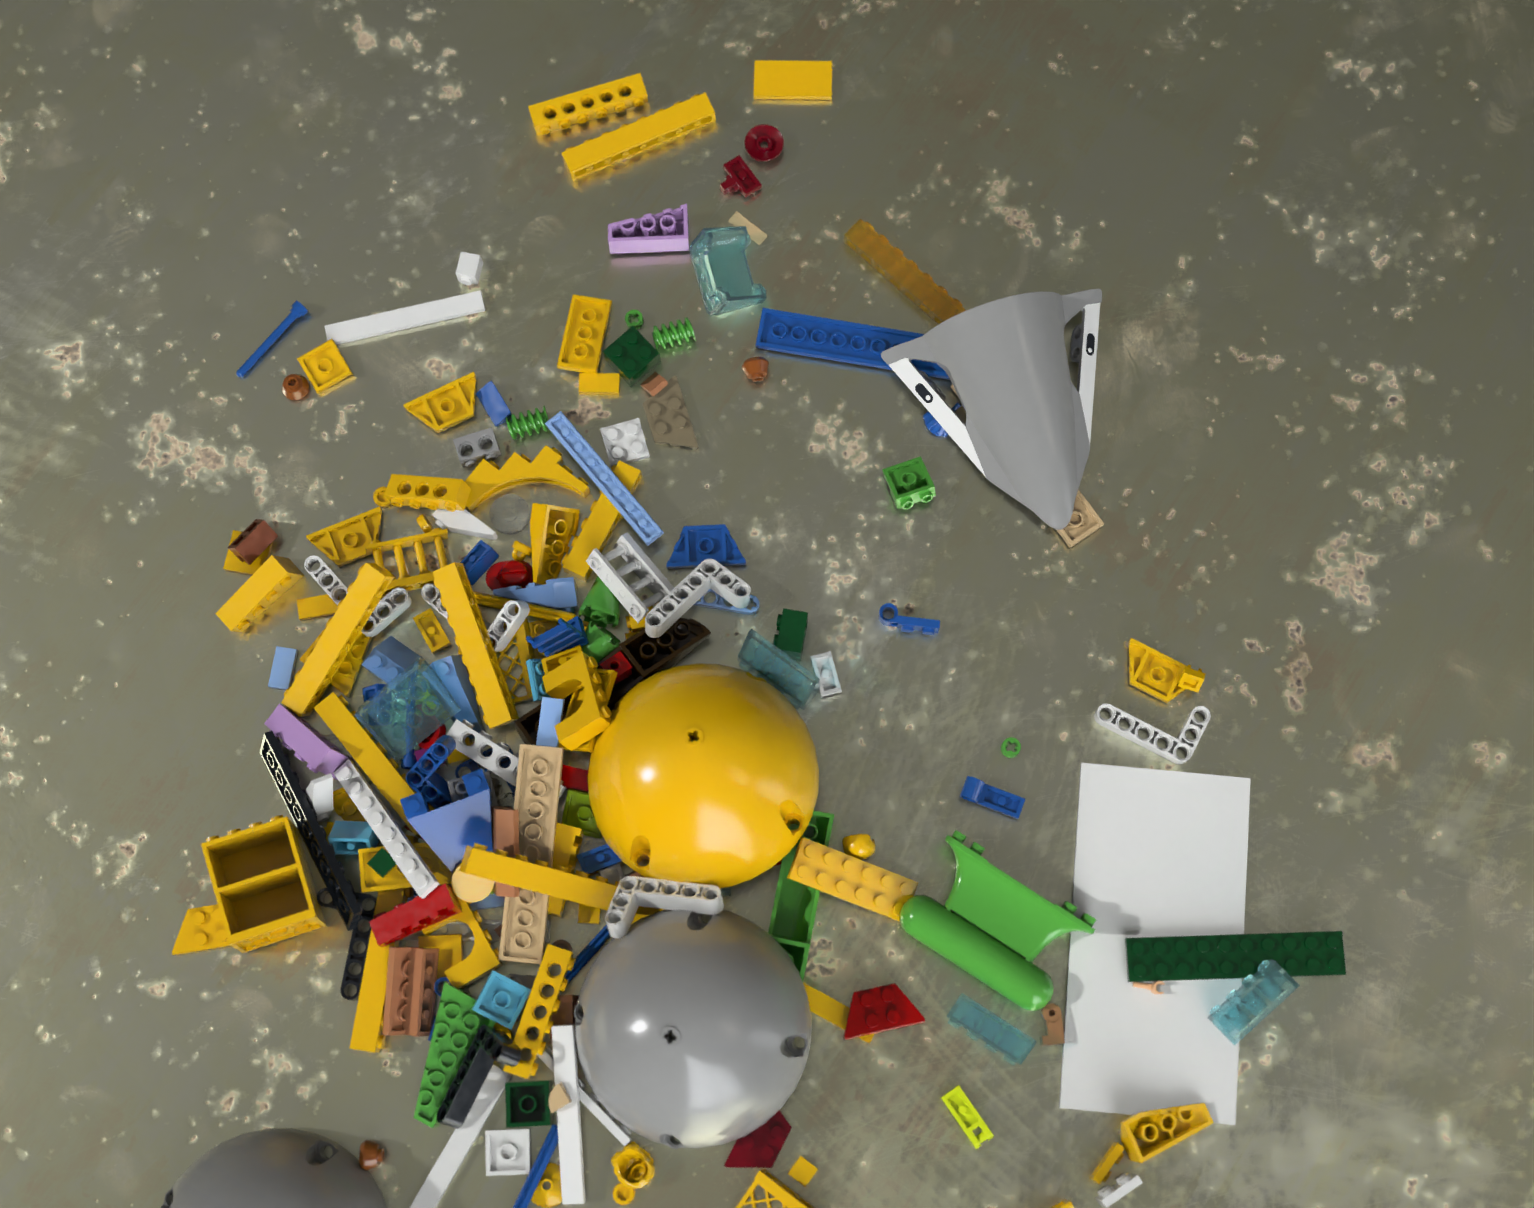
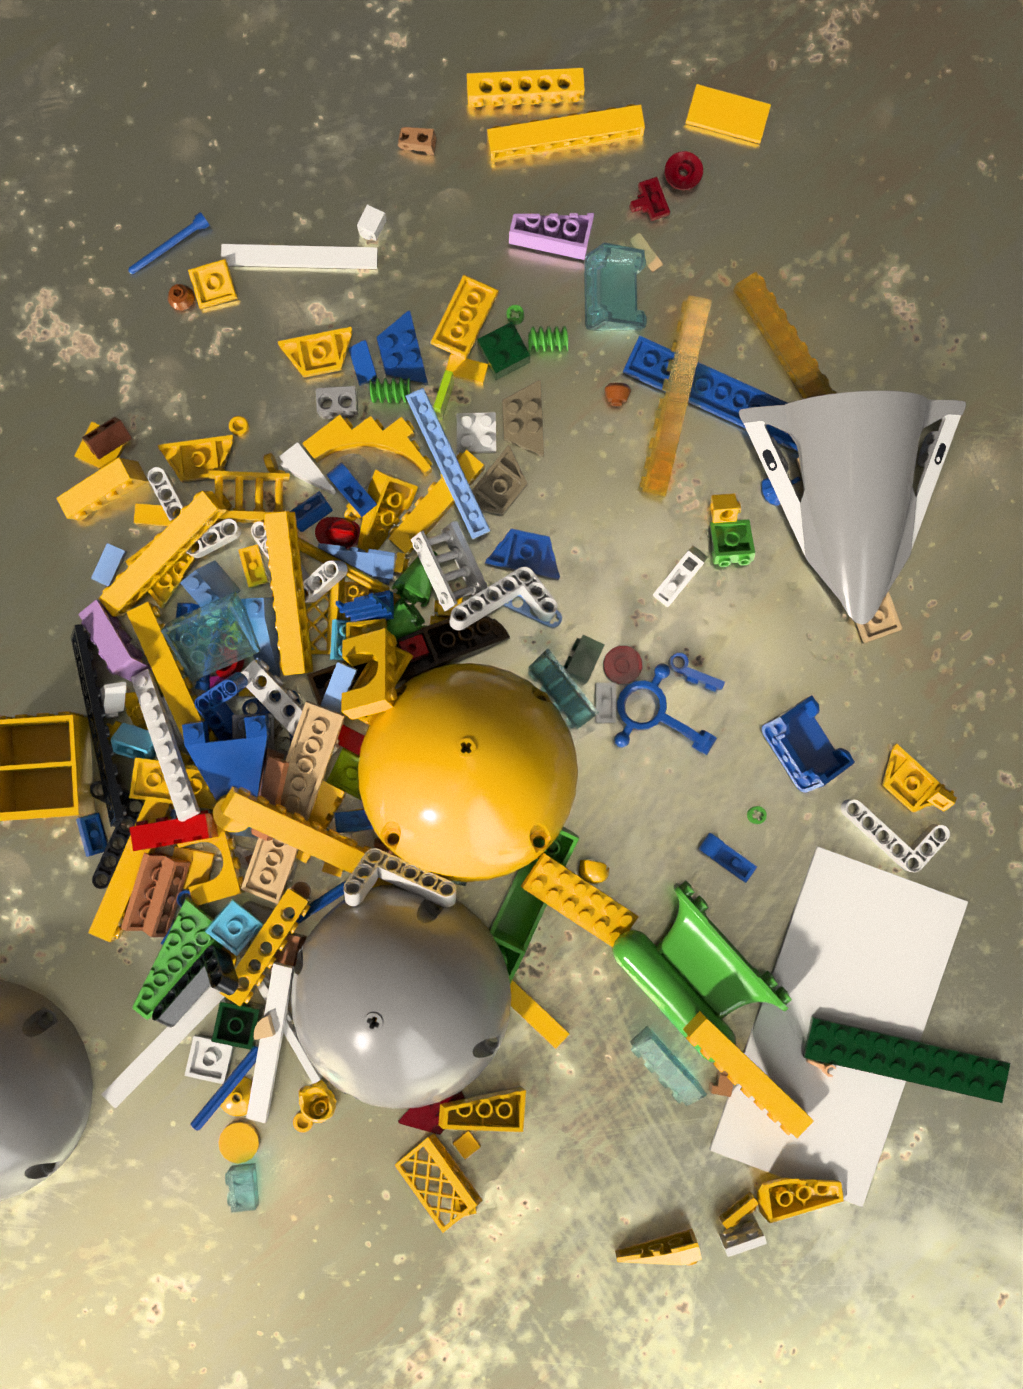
camera: 10 degrees right, 10 degrees up
dark orange cone [359,1140,385,1171] -> none
dark green tile [367,848,397,878] -> none
yellow brick [384,474,471,512] -> none
nougat tile [640,372,668,397] -> none
red wing [843,983,925,1040] -> none
neon yellow plate [941,1085,994,1150] -> none
clear light blue slope [1207,959,1300,1045] -> none
none -> blue slope [76,812,107,857]
none -> blue plate [326,462,377,517]
none -> blue wing [376,311,428,385]
none -> yellow plate [394,552,409,575]
none -> medium nougat leg [398,127,437,155]
none -> lime tile [433,370,454,420]
none -> yellow wedge [439,1087,526,1132]
none -> dark tan wing [472,445,527,515]
none -> red tile [603,645,642,685]
none -> blue piece [614,663,717,755]
none -> clear yellow brick [639,295,712,498]
none -> white slope [653,545,708,607]
none -> yellow brick [683,1011,814,1139]
none -> yellow brick [710,493,741,523]
none -> blue windscreen [762,695,855,793]

